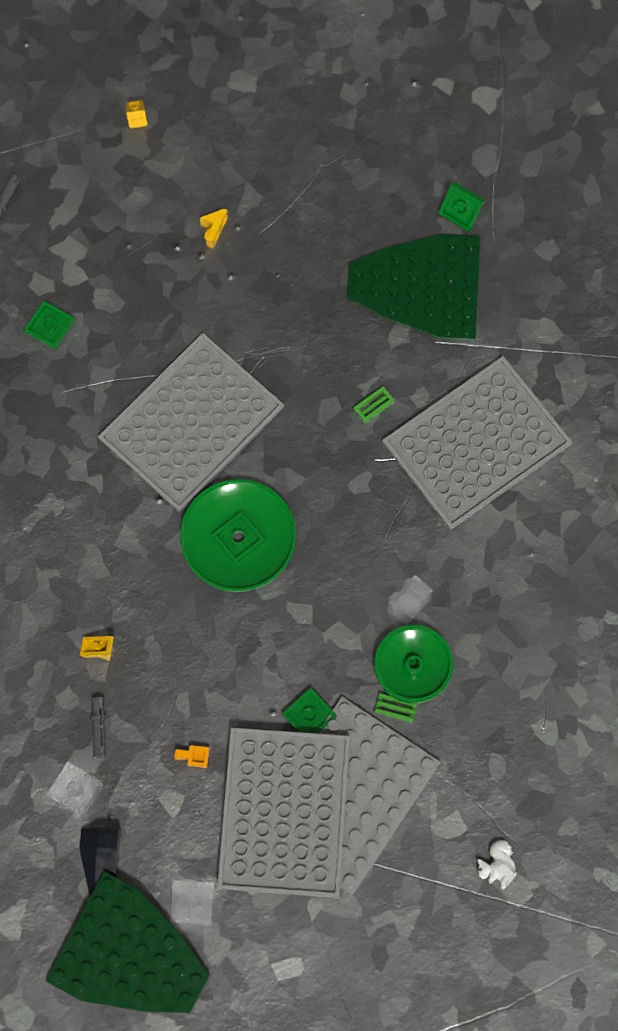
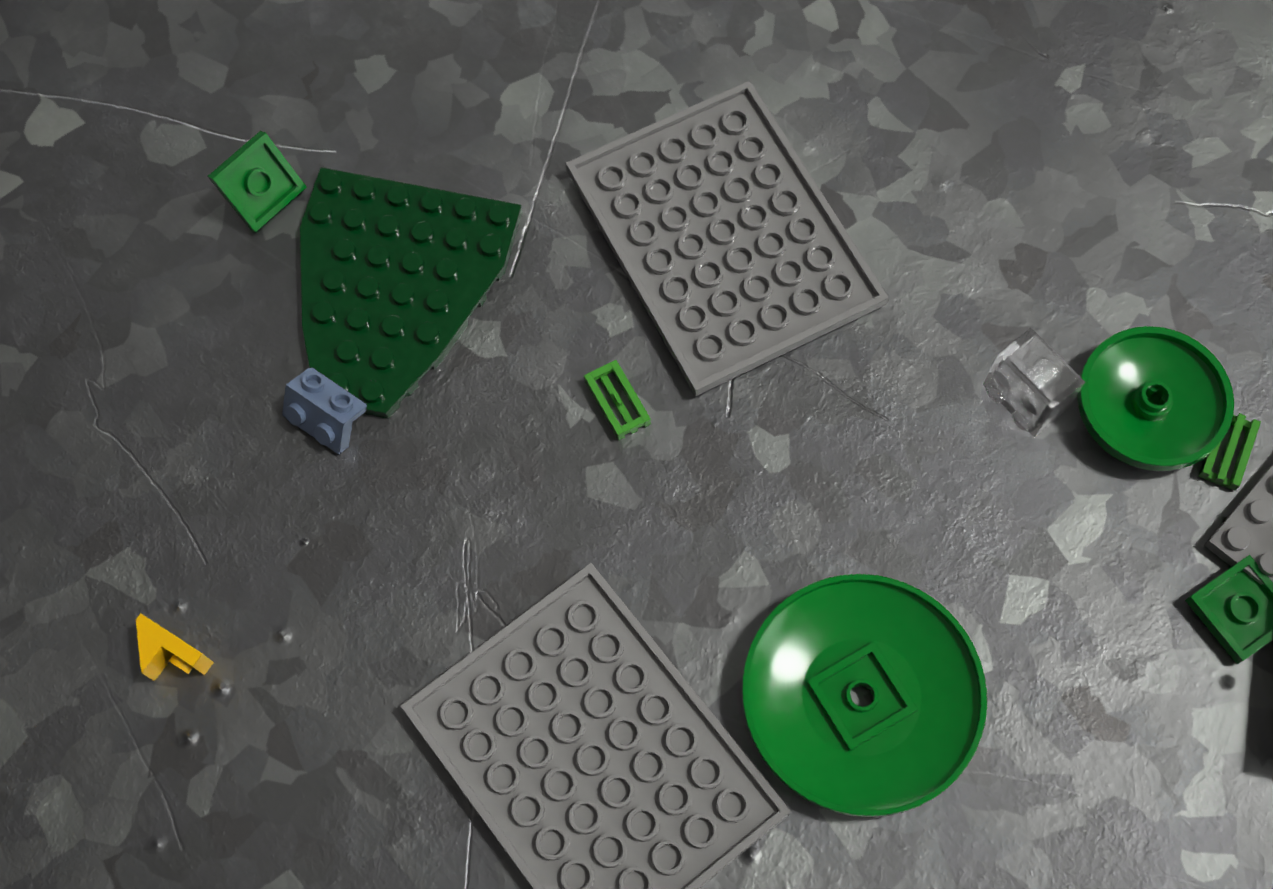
camera: 80 degrees left, 5 degrees down
none -> sand blue bracket [282,368,367,454]

